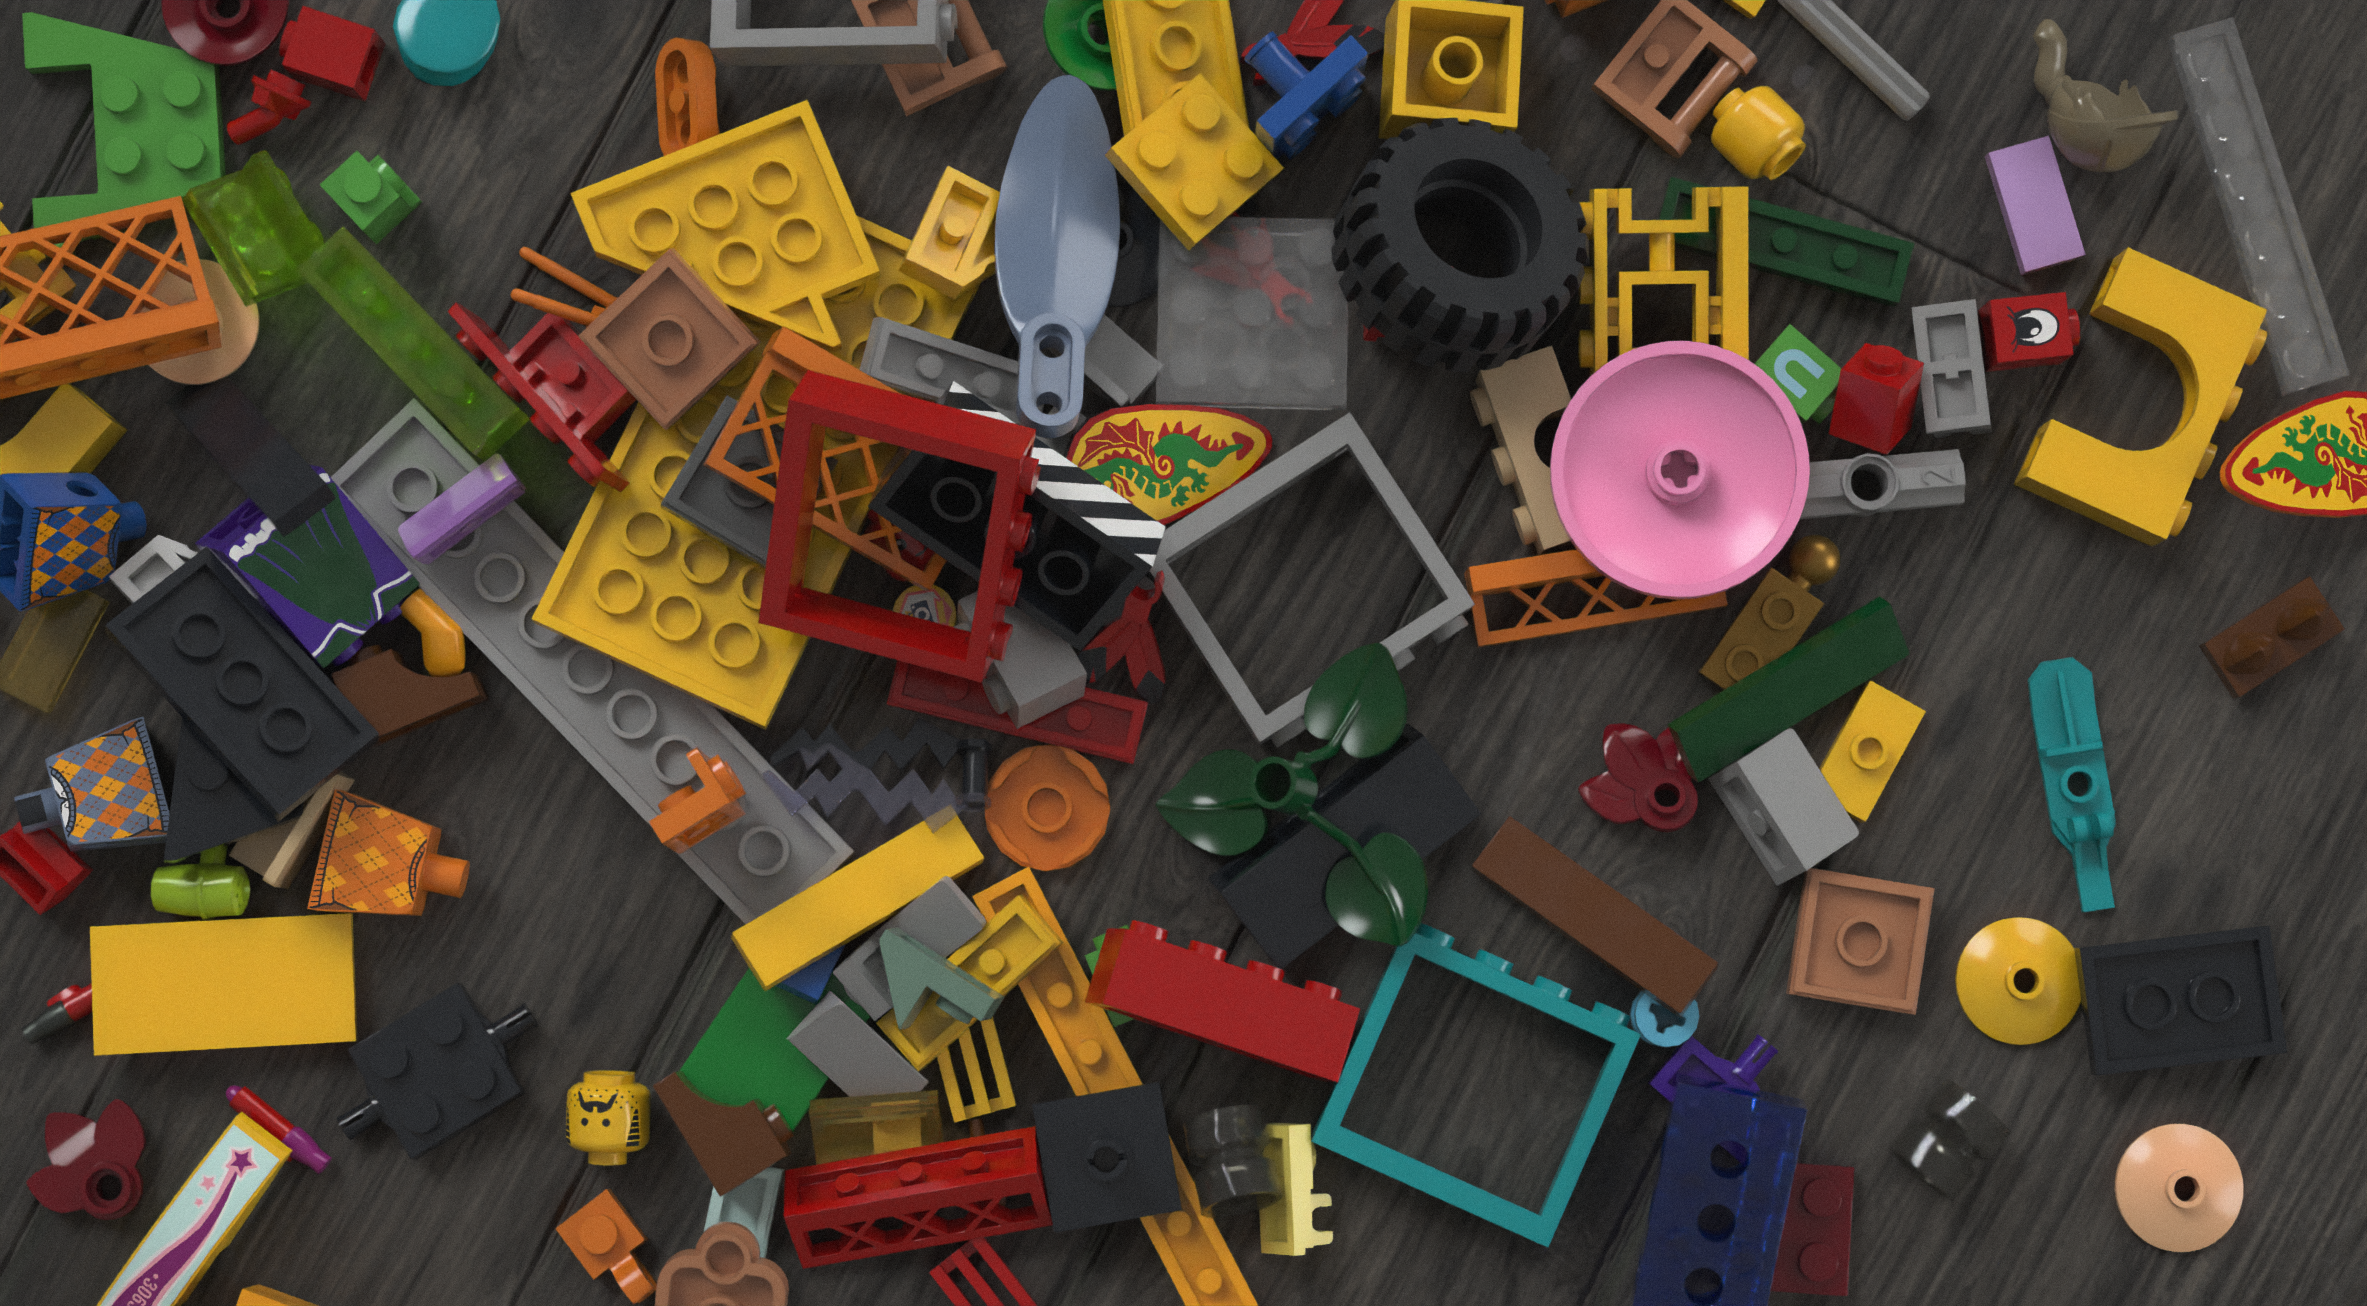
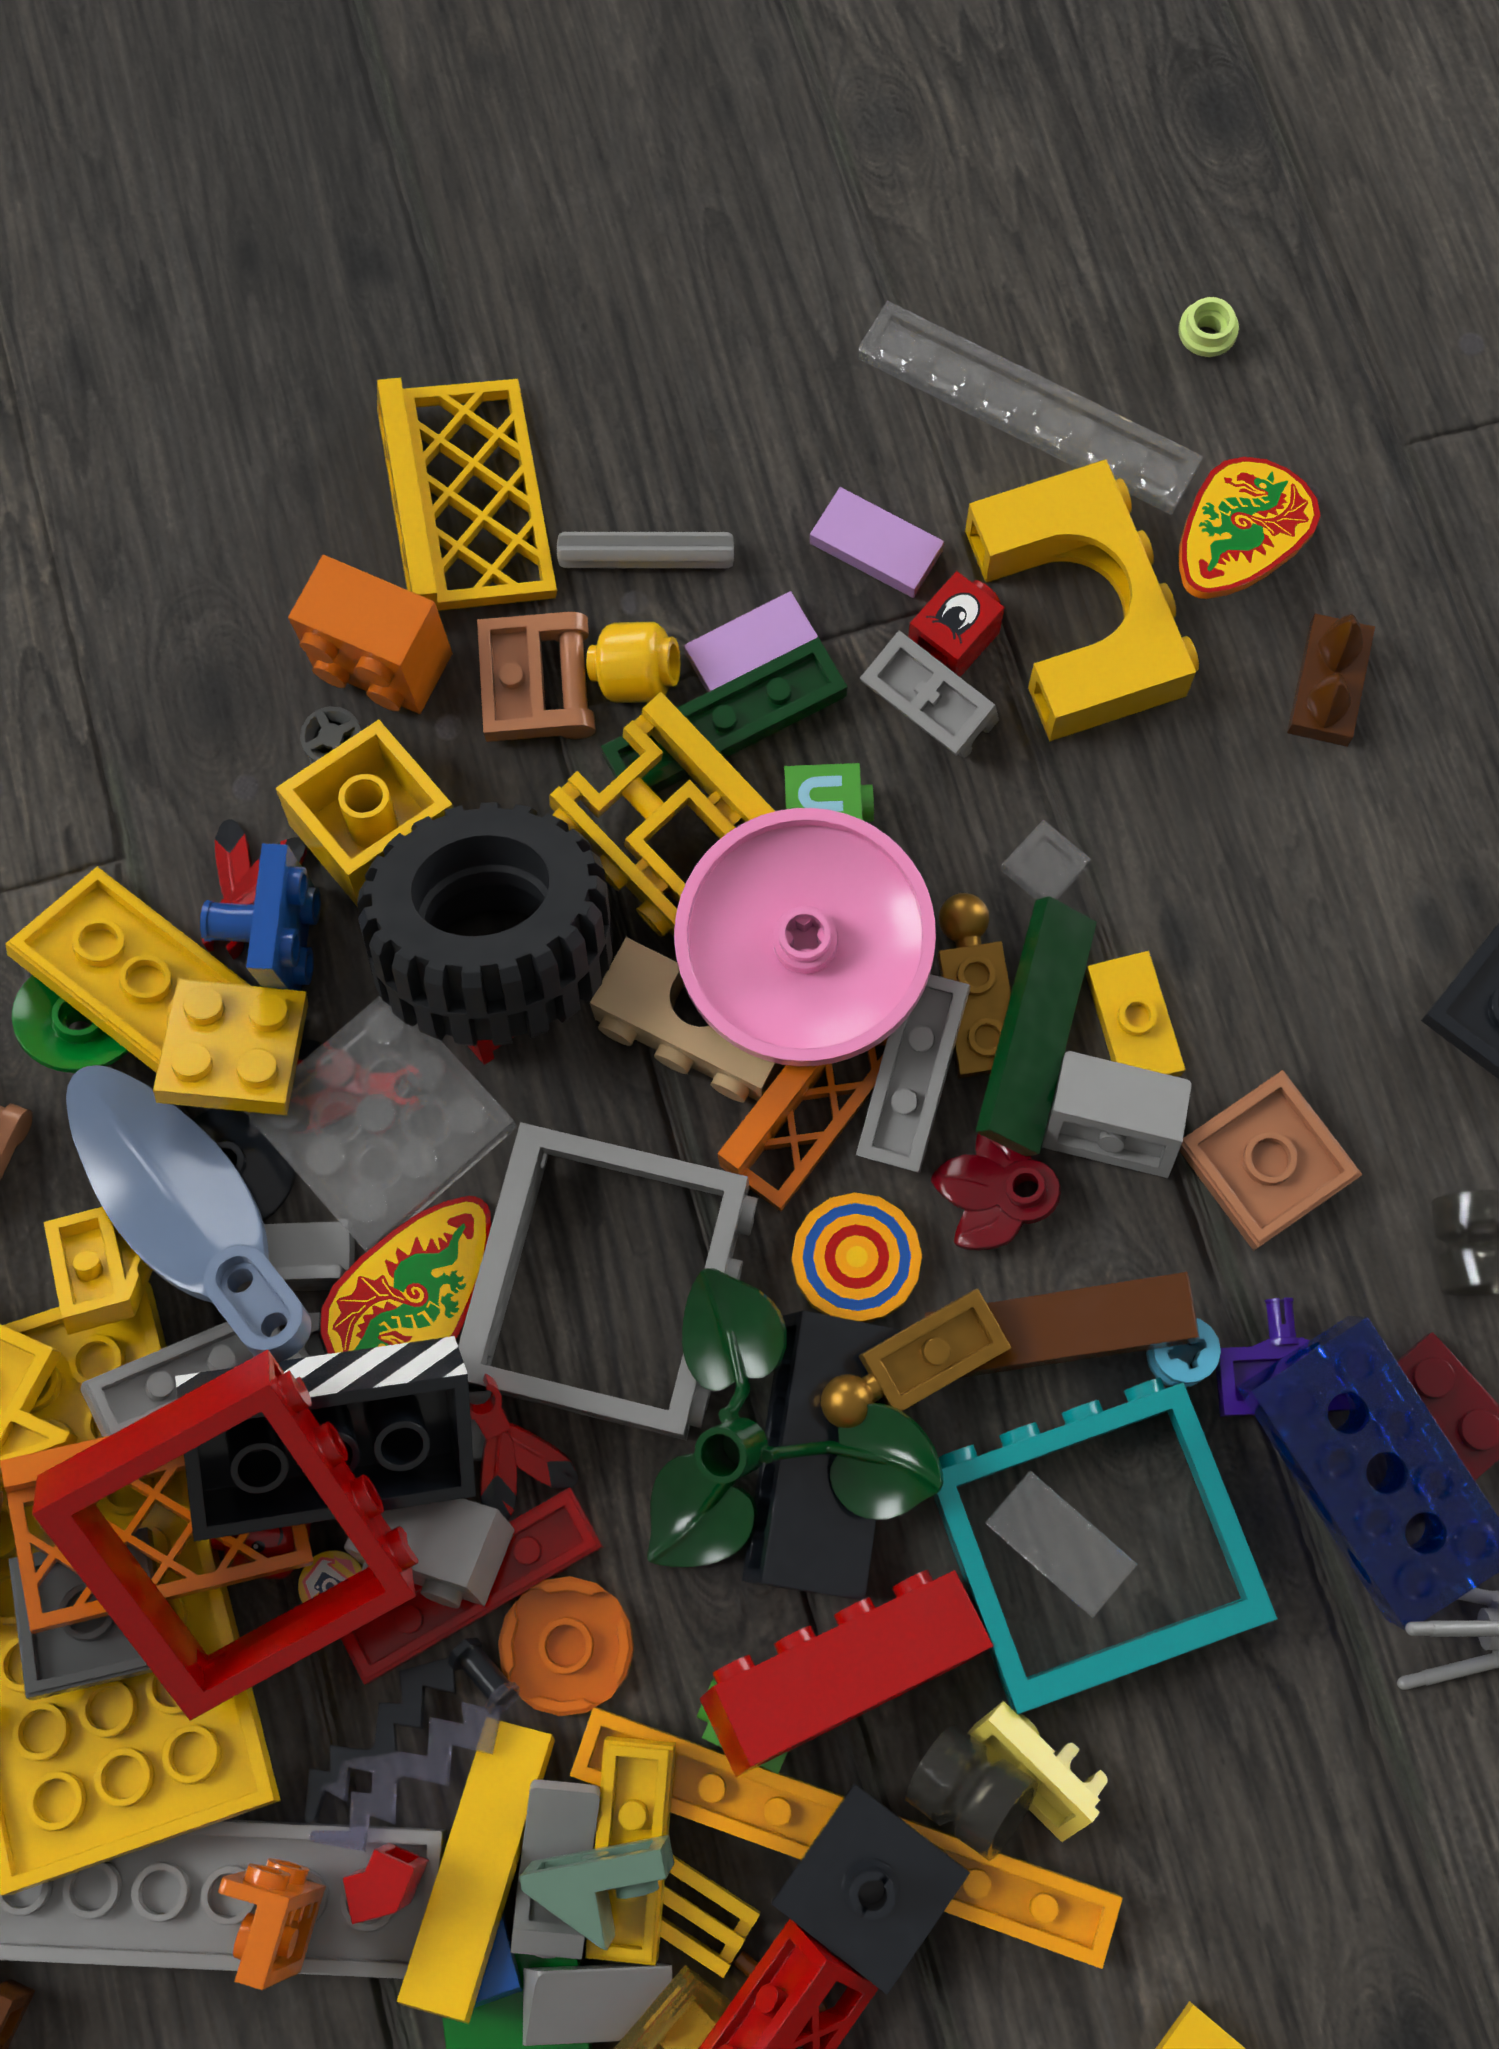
camera: 35 degrees left, 10 degrees down
light grey piece [1800,449,1966,519] -> none
red brick [1829,343,1924,455] -> none
yellow dish [1955,917,2081,1045] -> none
teal piece [2027,657,2116,913] -> none
dark tan piece [2033,19,2179,173] -> none
none -> red piece [343,1842,429,1924]
none -> lavender tile [684,591,818,692]
none -> tile [792,1192,922,1323]
none -> pearl gold plate [821,1289,1011,1428]
none -> light grey plate [856,974,971,1173]
none -> clear tile [985,1471,1137,1618]
none -> clear tile [1001,820,1091,900]

